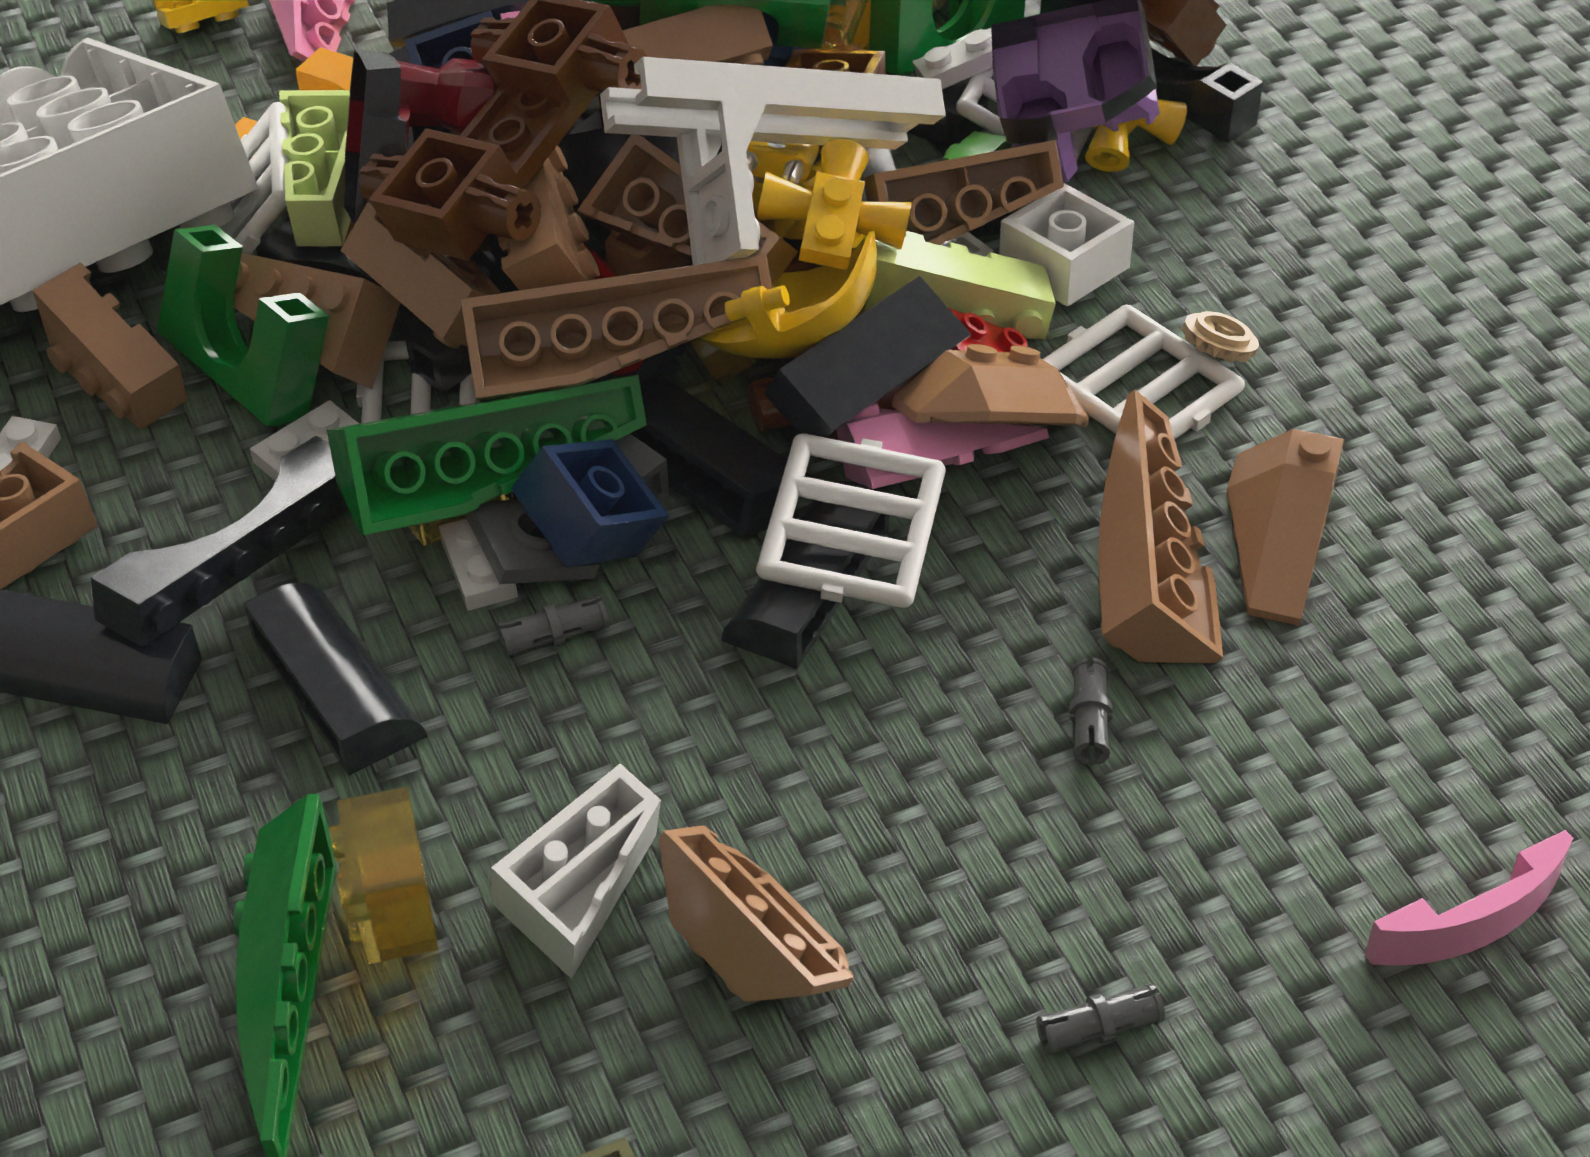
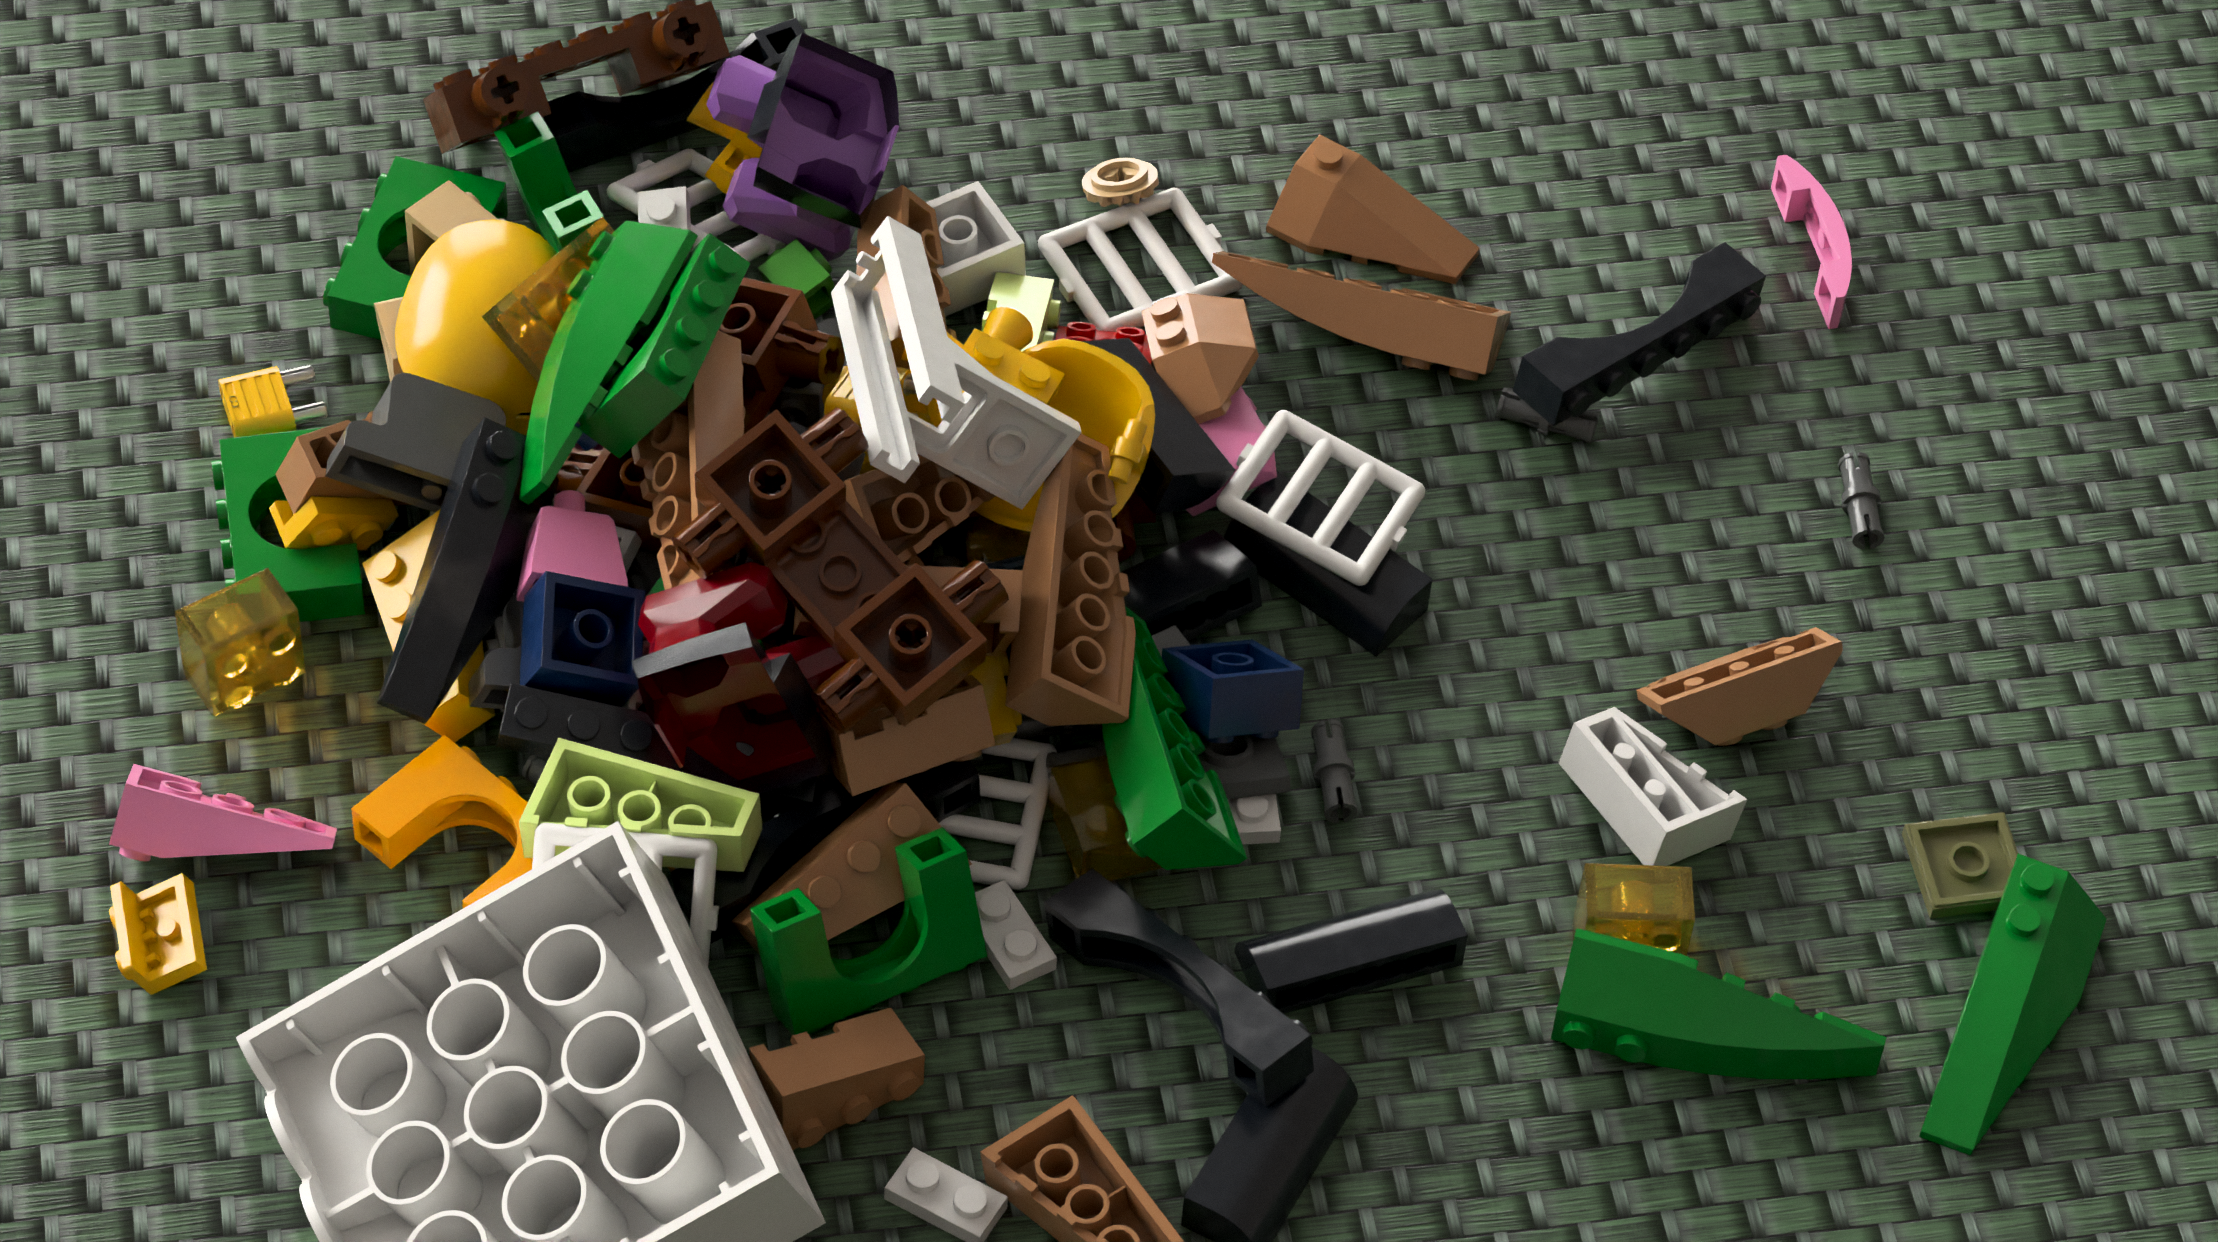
camera: 80 degrees left, 5 degrees up
none -> black arch [1513,242,1766,426]

